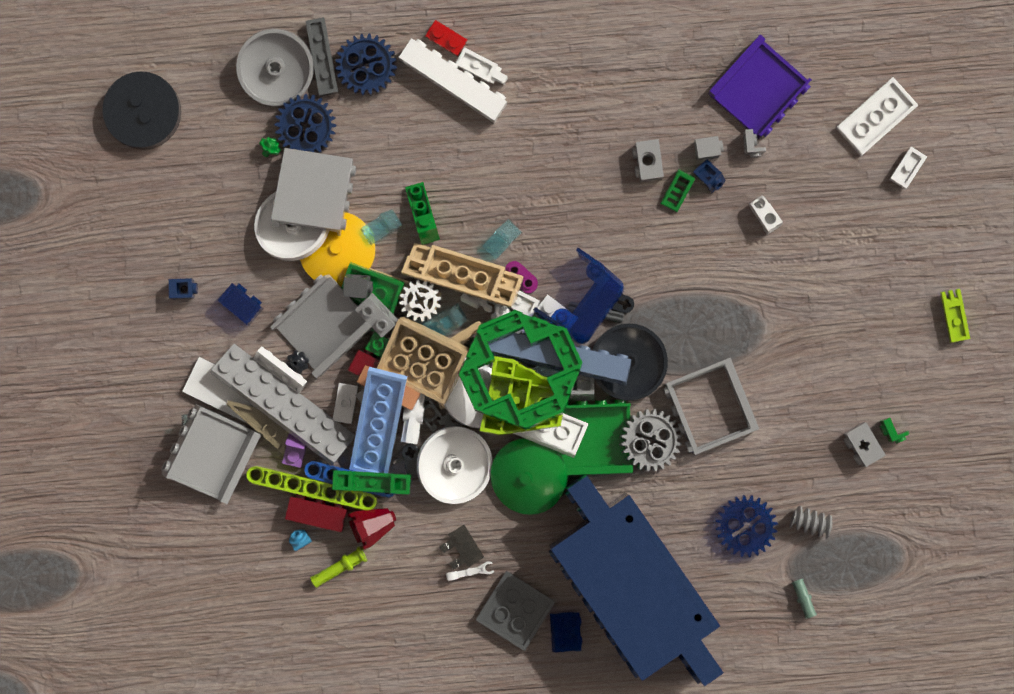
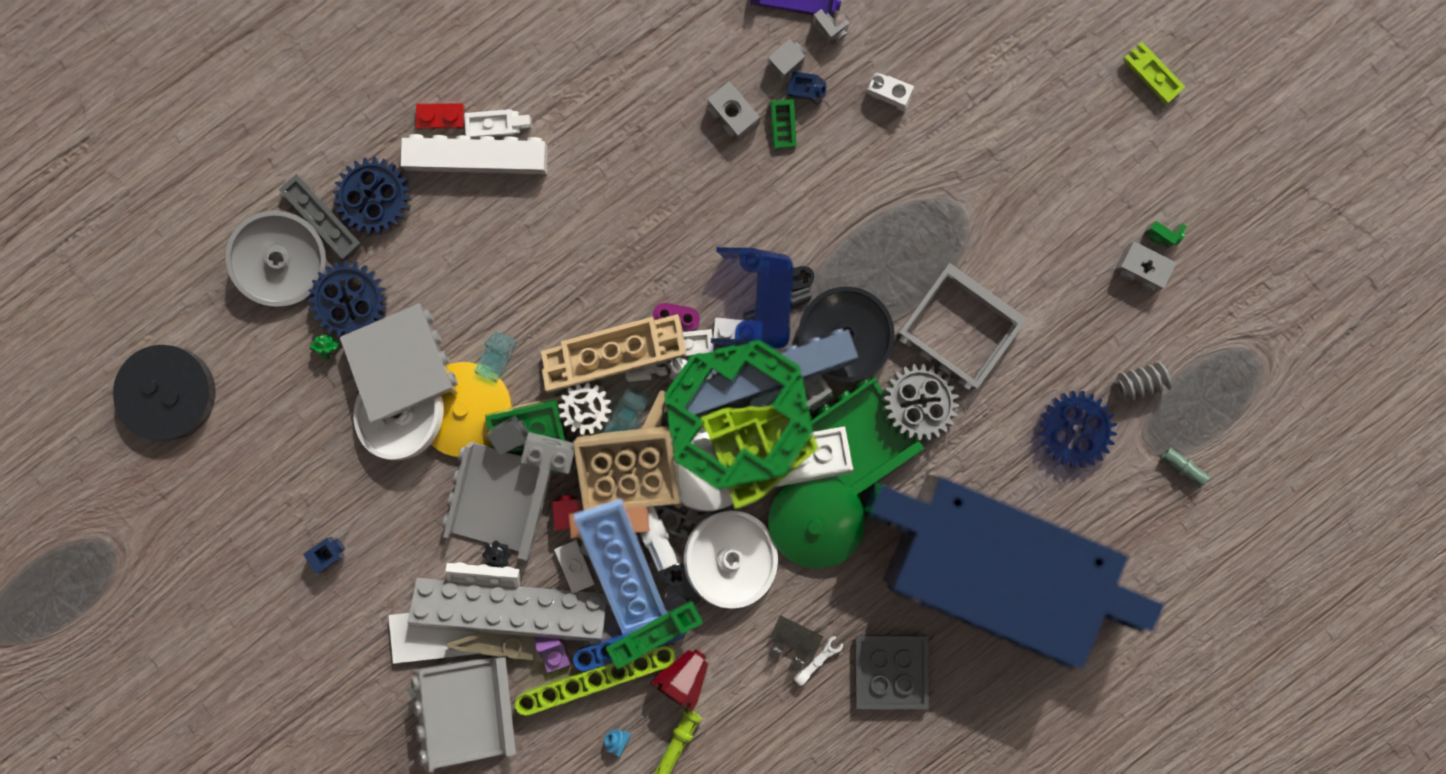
camera: 30 degrees left, 0 degrees up
clear blue brick [217,283,264,326] -> none
dark red brick [285,494,348,532] -> none
green brick [365,332,389,357] -> none
green slope [405,182,440,245] -> none
clear light blue slope [482,219,522,260] -> none
clear blue bracket [550,611,583,653] -> none

